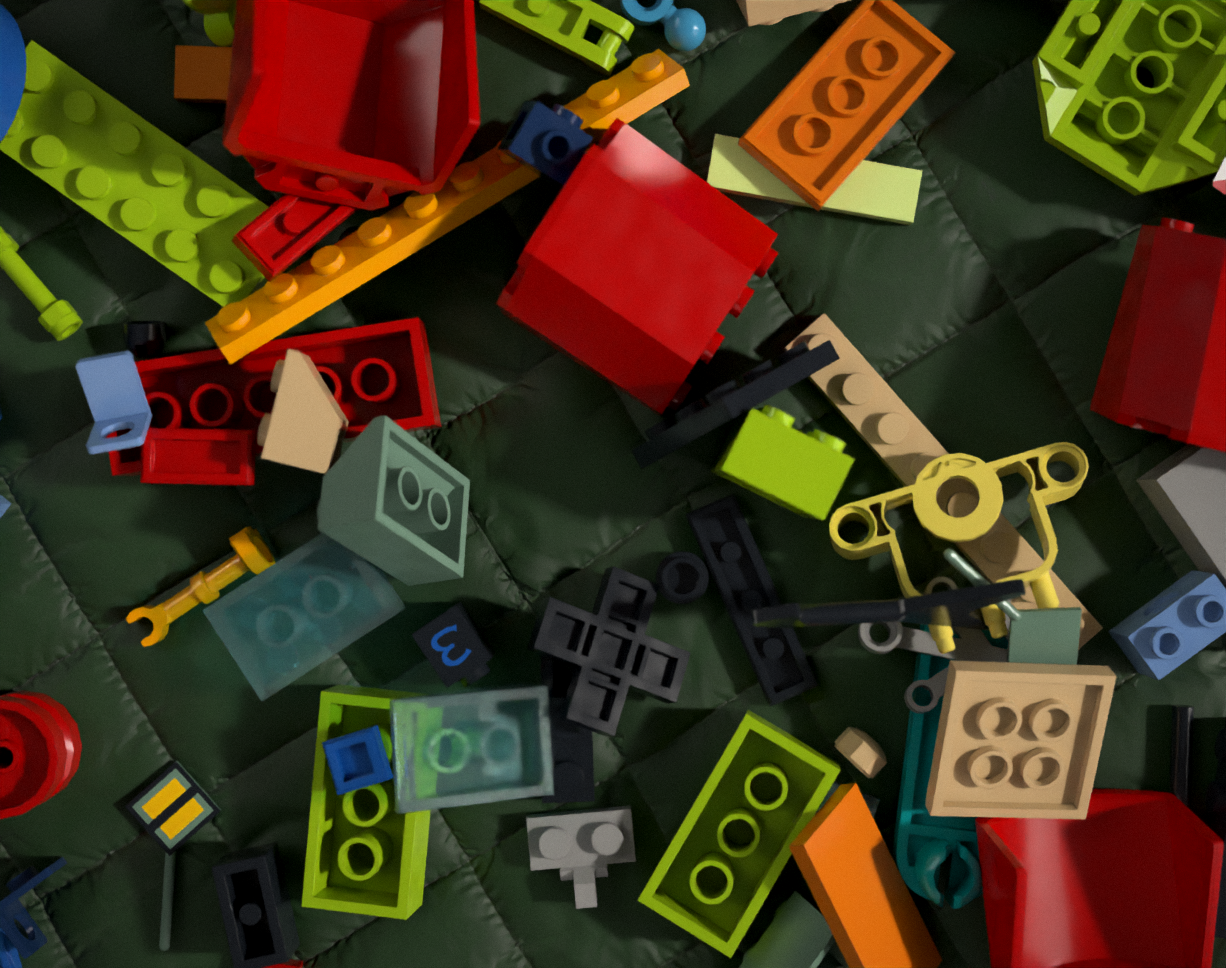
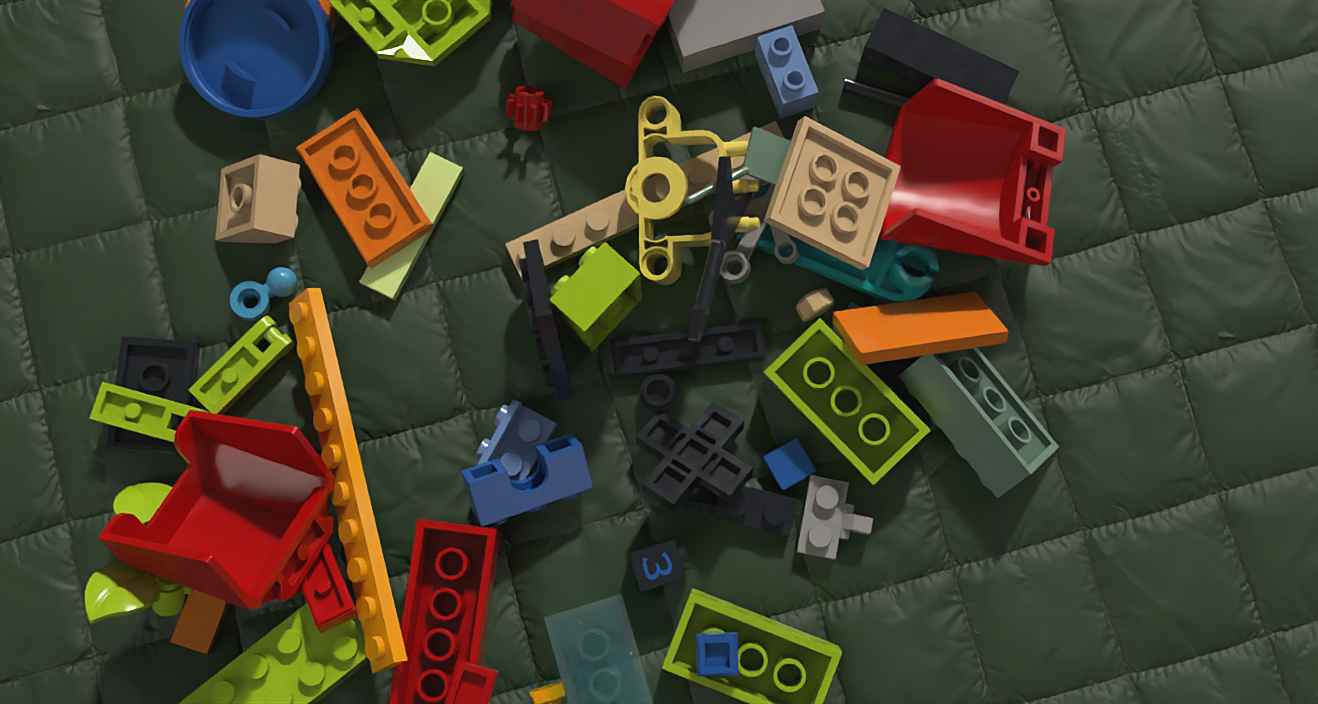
camera: 70 degrees left, 10 degrees down
tan slope [257,349,348,474] -> none
sand green slope [317,415,470,586] -> none
clear light blue slope [389,684,554,814] -> none
red windscreen [496,118,779,416] -> none
dark blue brick [497,101,593,186] -> none
none -> blue arch [461,433,593,527]
none -> medium blue bracket [475,399,557,481]
none -> red gear [506,86,552,131]
none -> blue tile [763,438,816,491]

